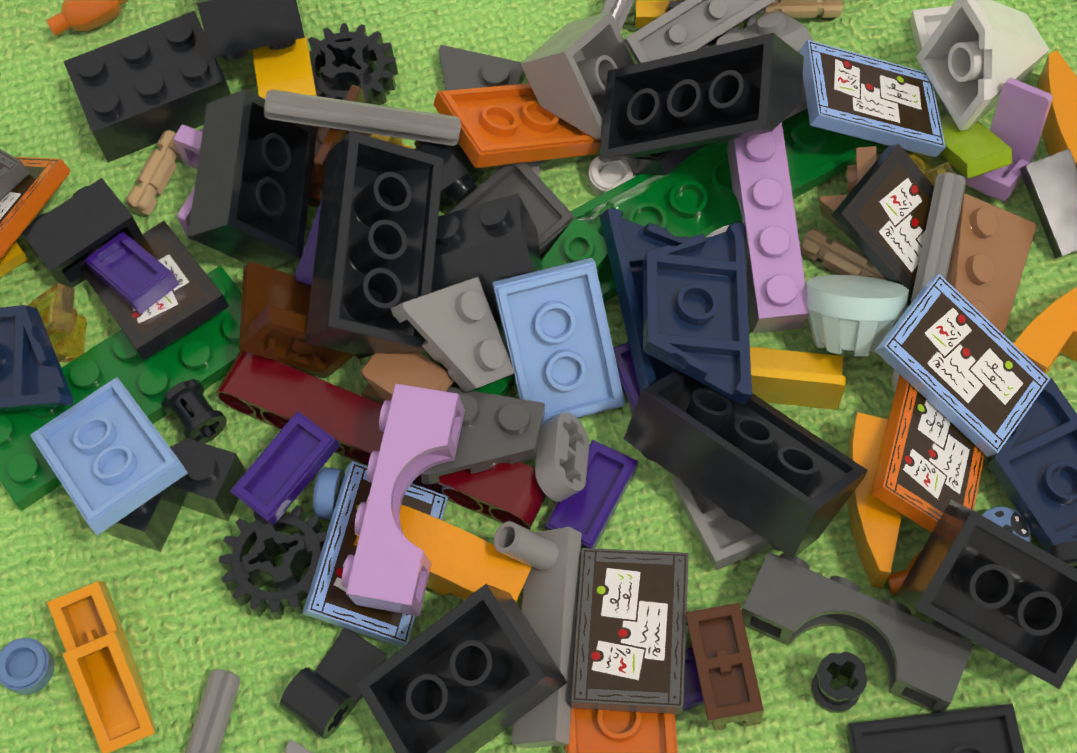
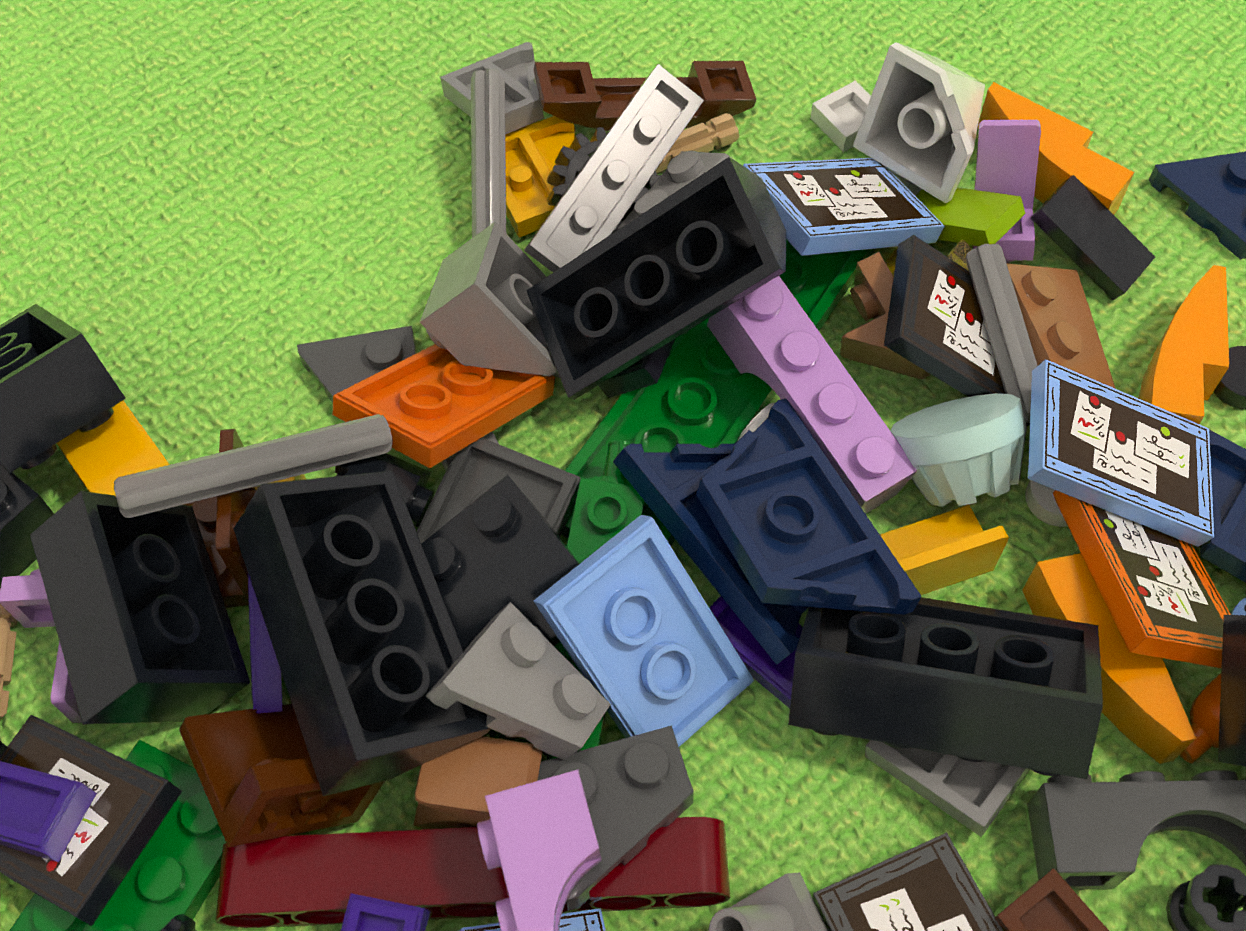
camera: 30 degrees left, 5 degrees down
black gear [308,23,398,104] -> none
light grey beam [535,412,589,502] -> none
dark purple tile [545,440,638,549] -> none
white tile [589,155,636,196] -> none
tan axle [800,228,886,280] -> none

